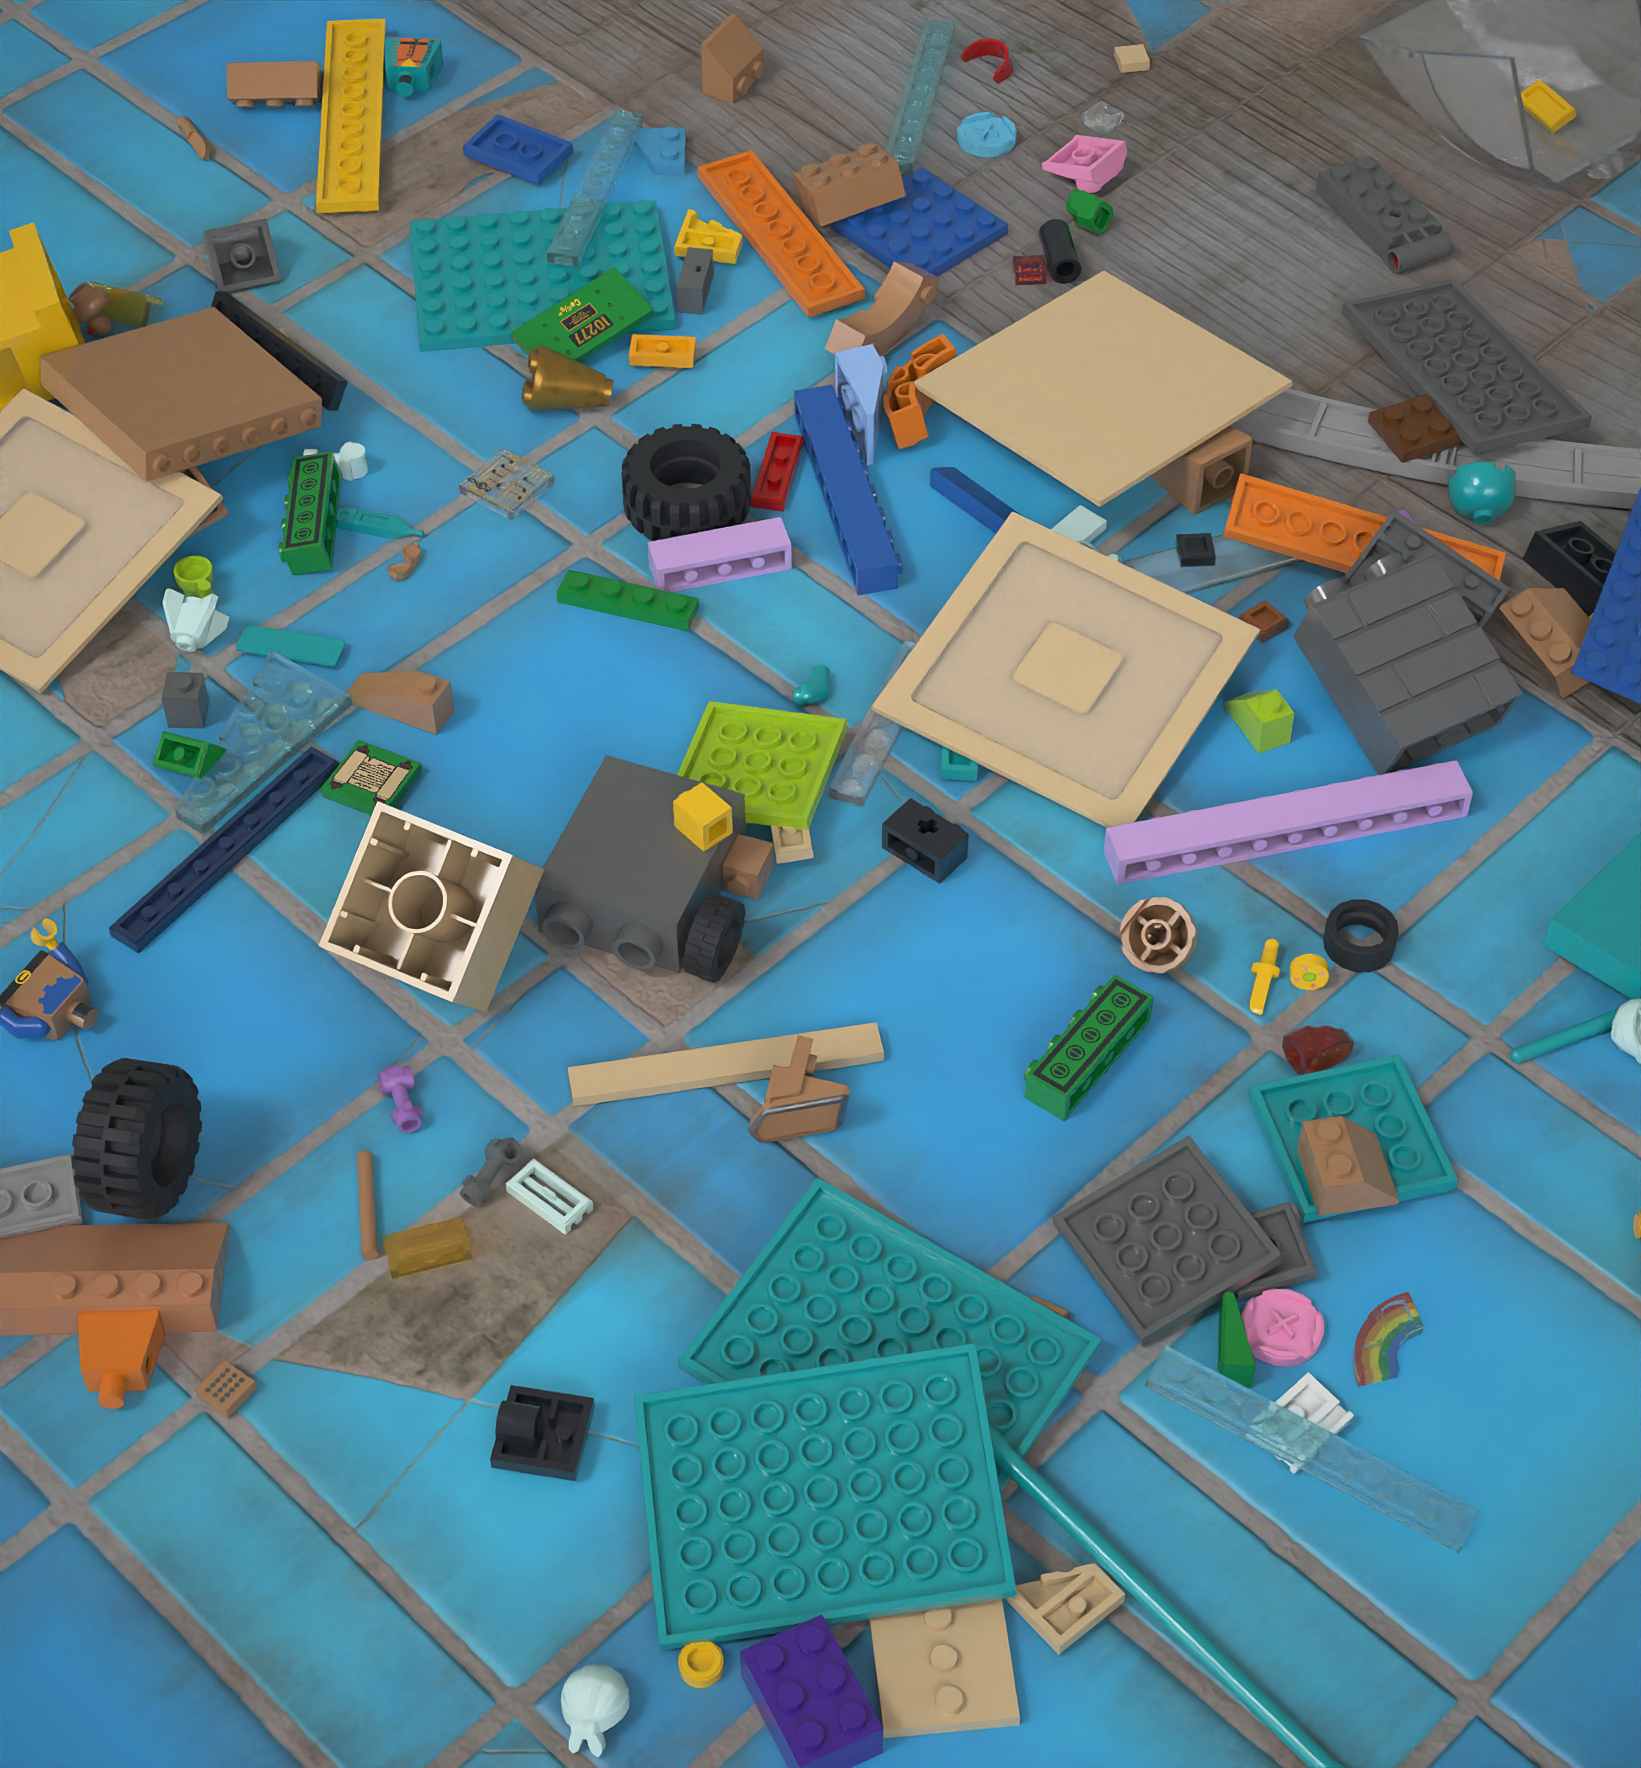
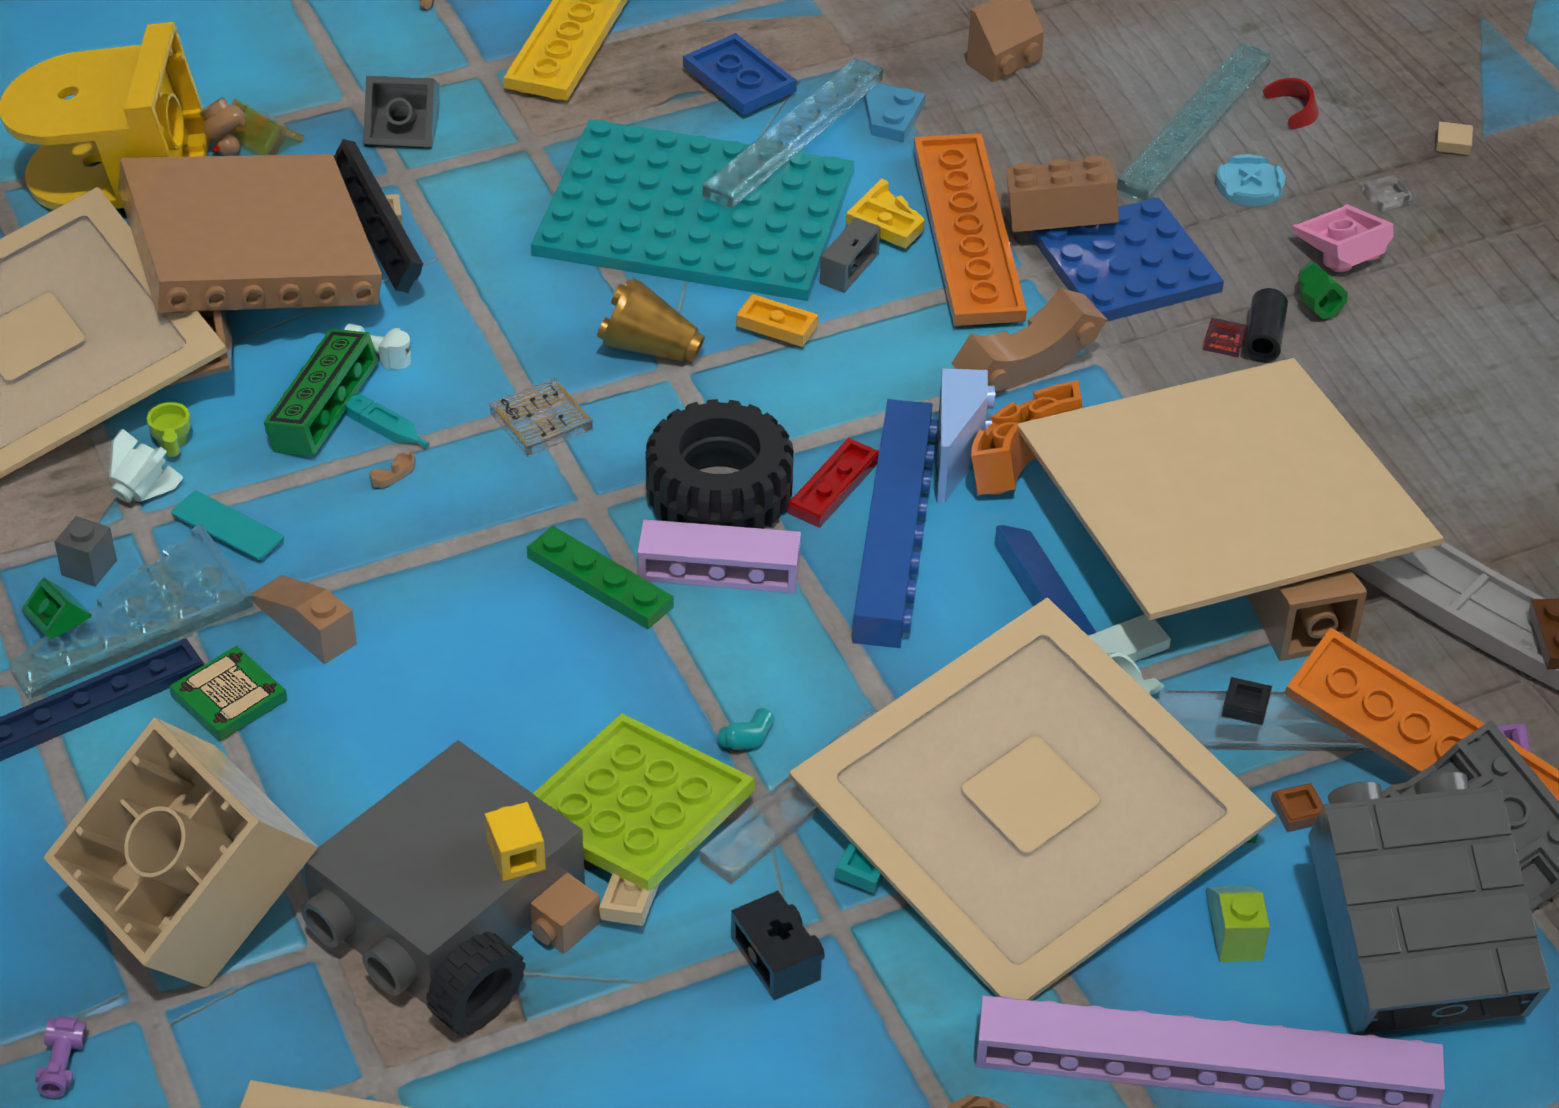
camera: 20 degrees right, 5 degrees down
green tile [511,267,653,363] -> none

